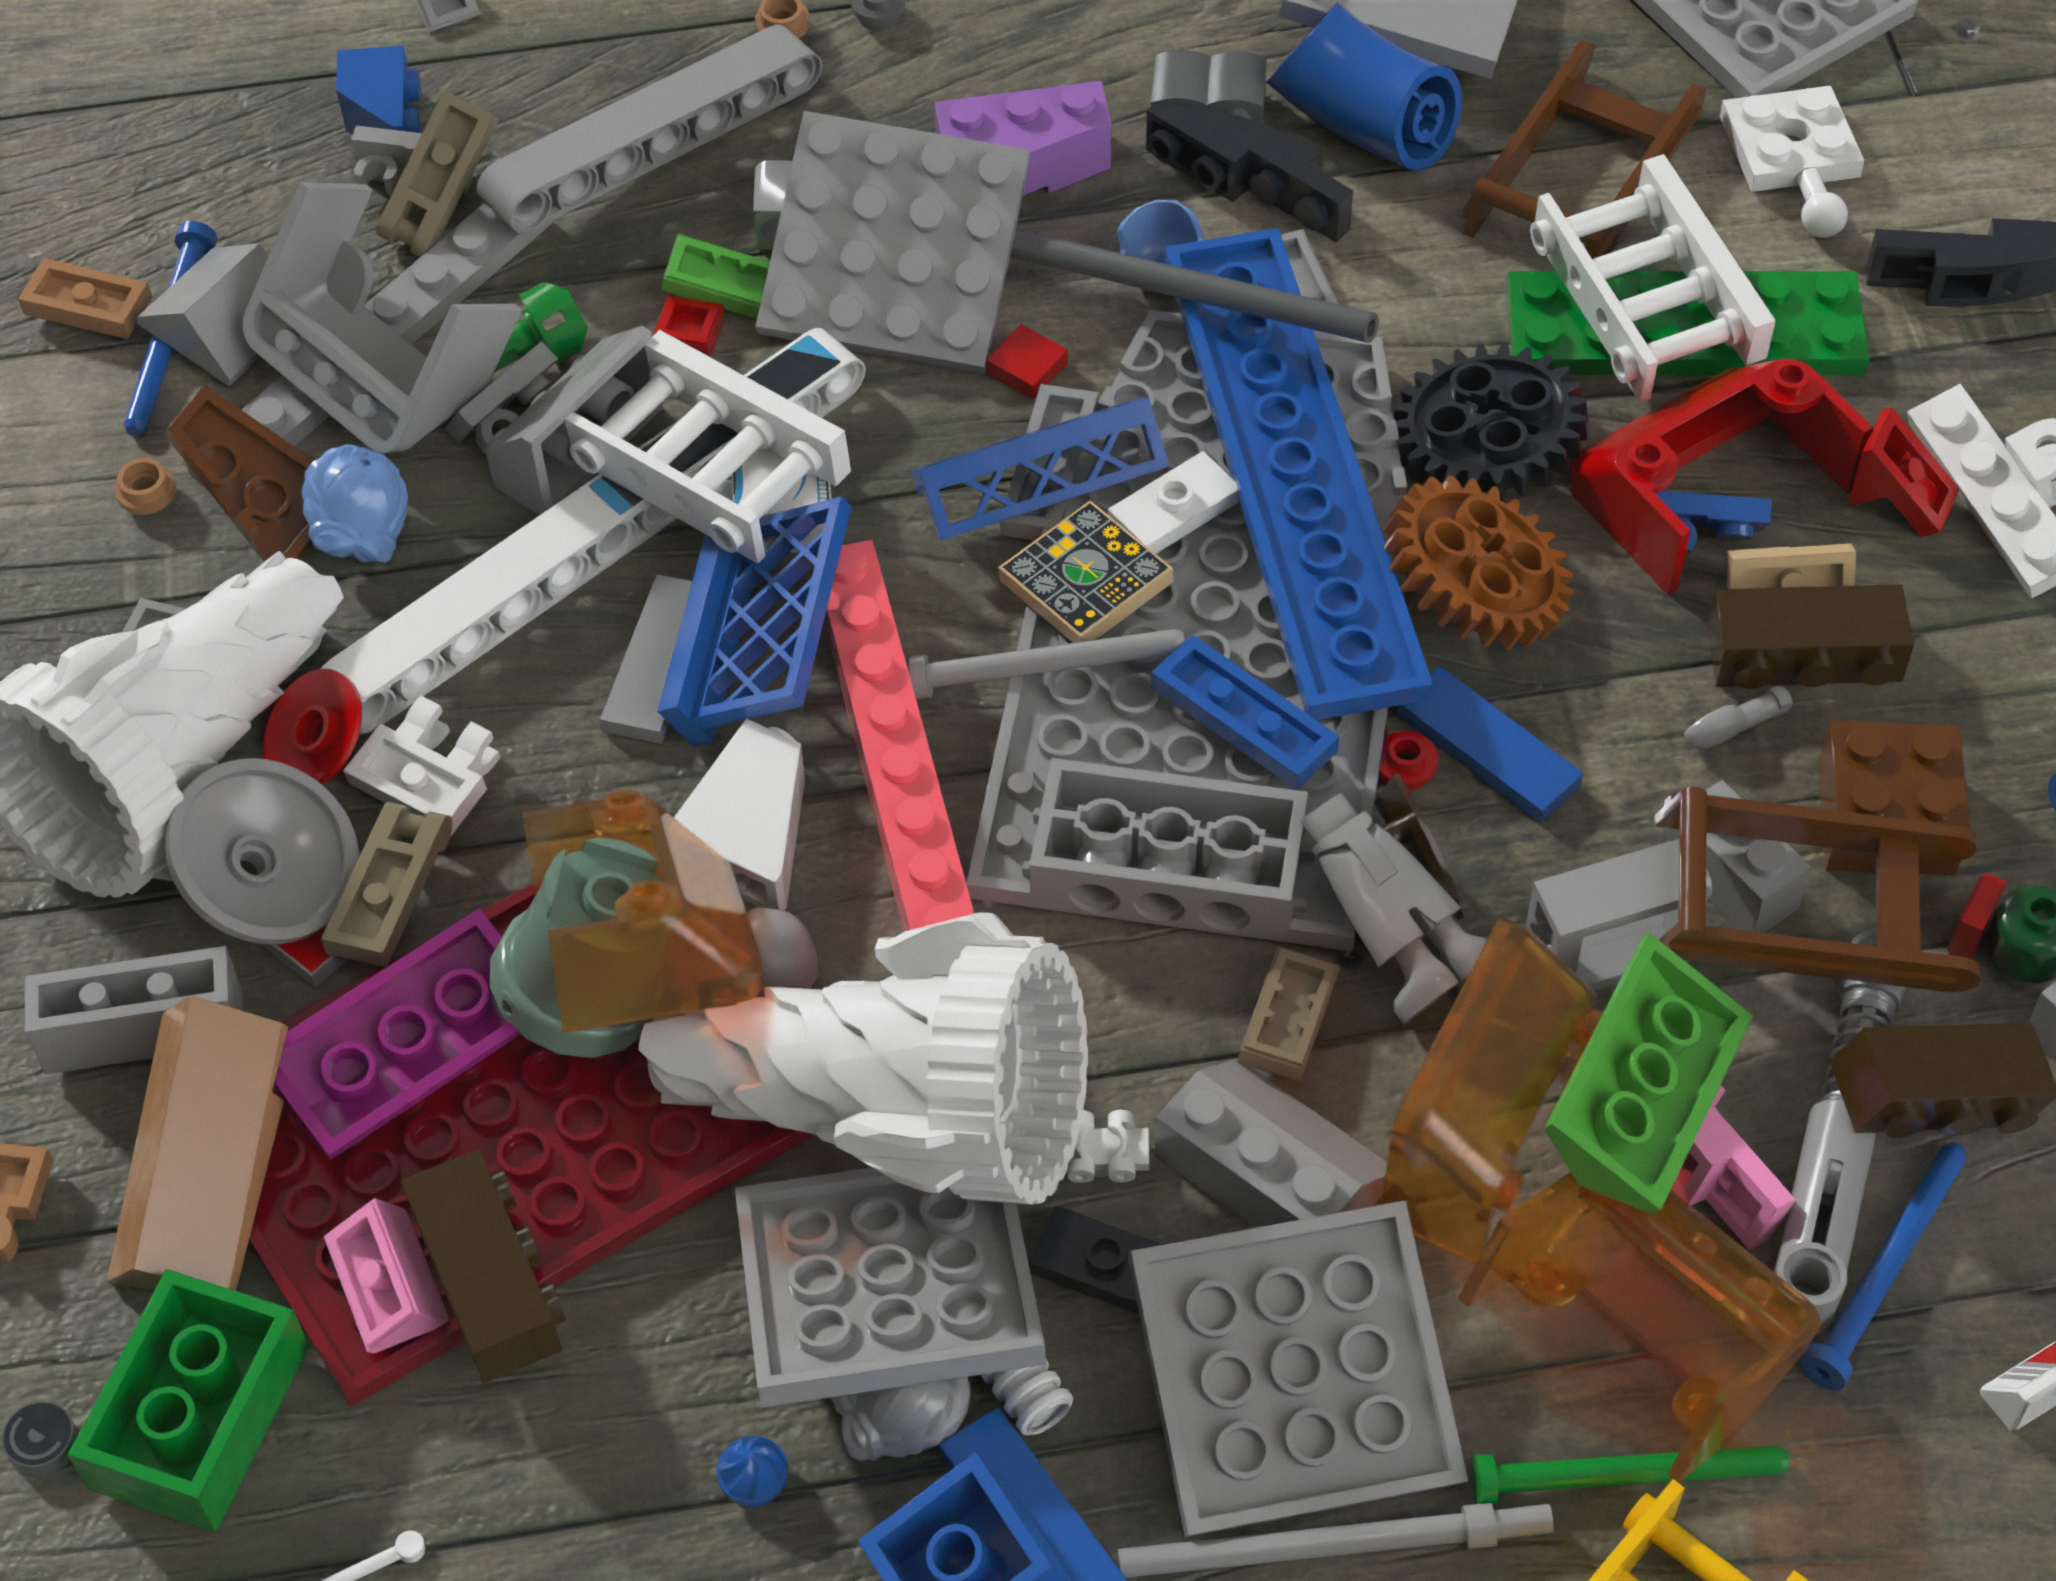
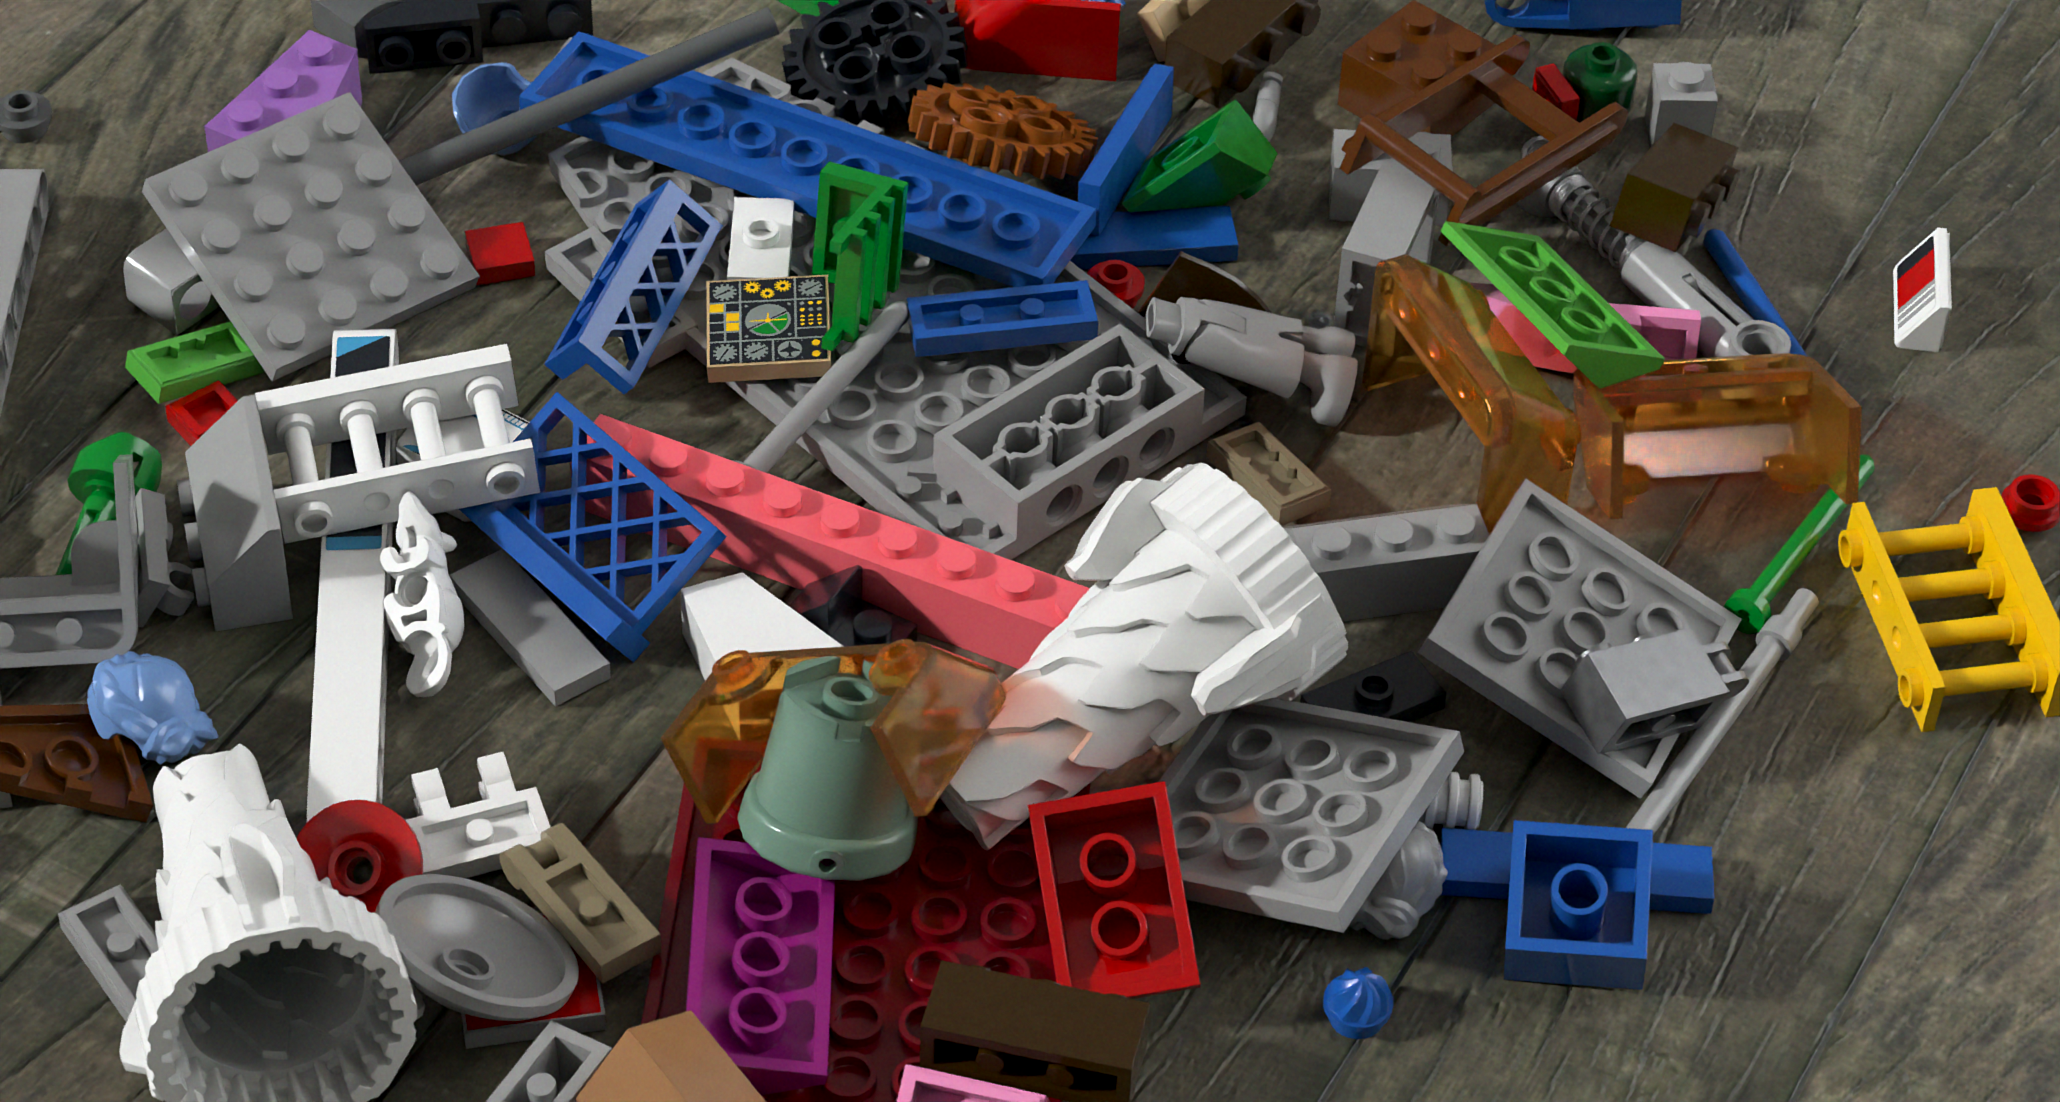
camera: 55 degrees left, 10 degrees down
none -> white animal [380,491,464,697]
none -> black slope [789,565,918,672]
none -> green plate [812,161,909,351]
none -> red slope [1028,781,1201,999]
none -> blue tile [1078,64,1174,236]
none -> green slope [1122,99,1278,212]
none -> flat silver brick [1560,627,1749,755]

